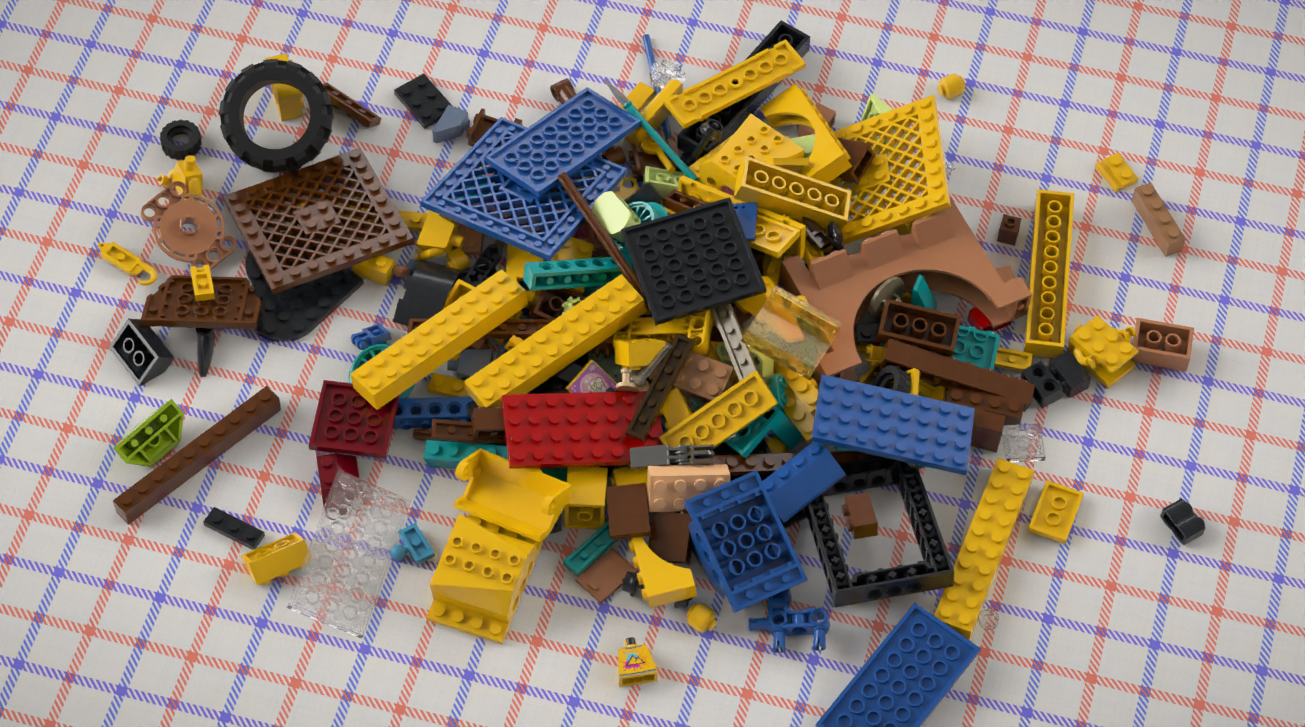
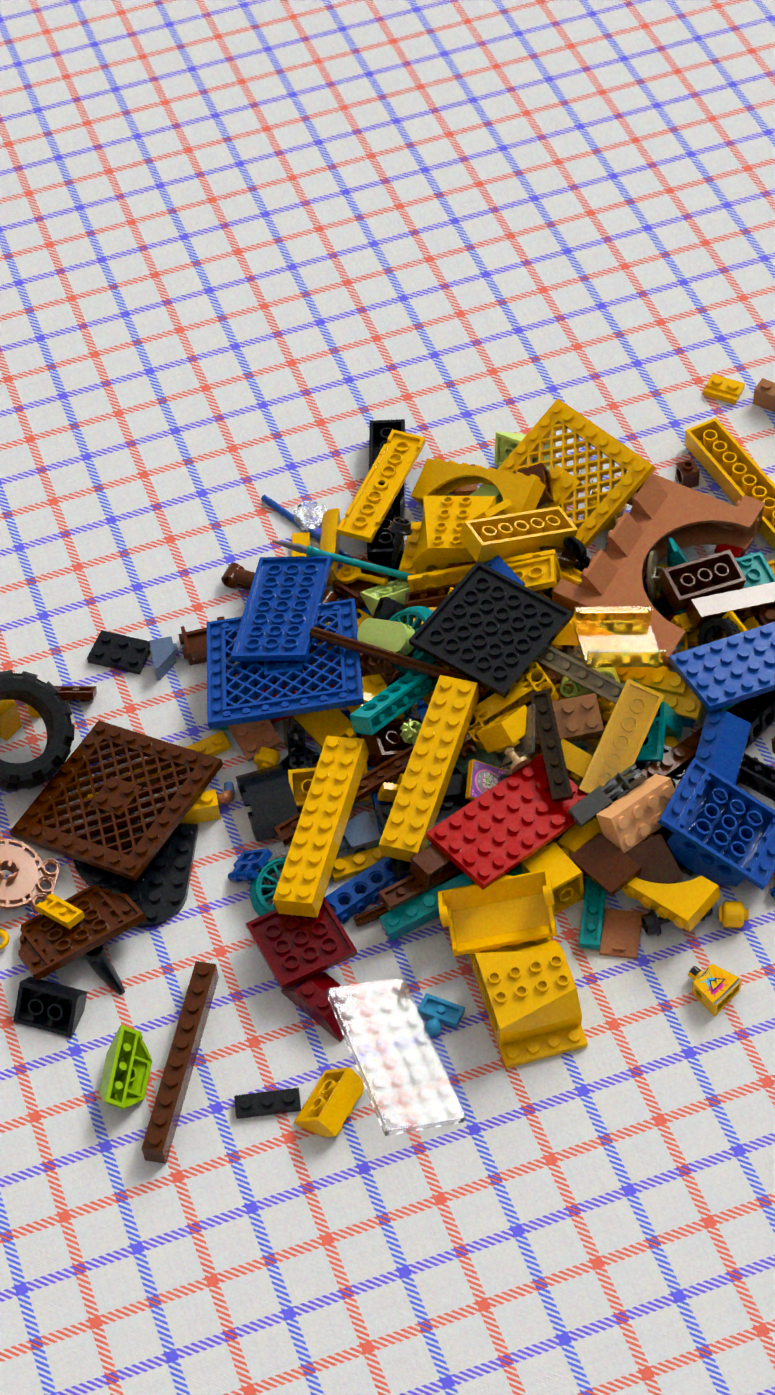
camera: 30 degrees left, 5 degrees down
yellow torso [414,209,465,262] -> none
yellow head [937,73,966,100] -> none

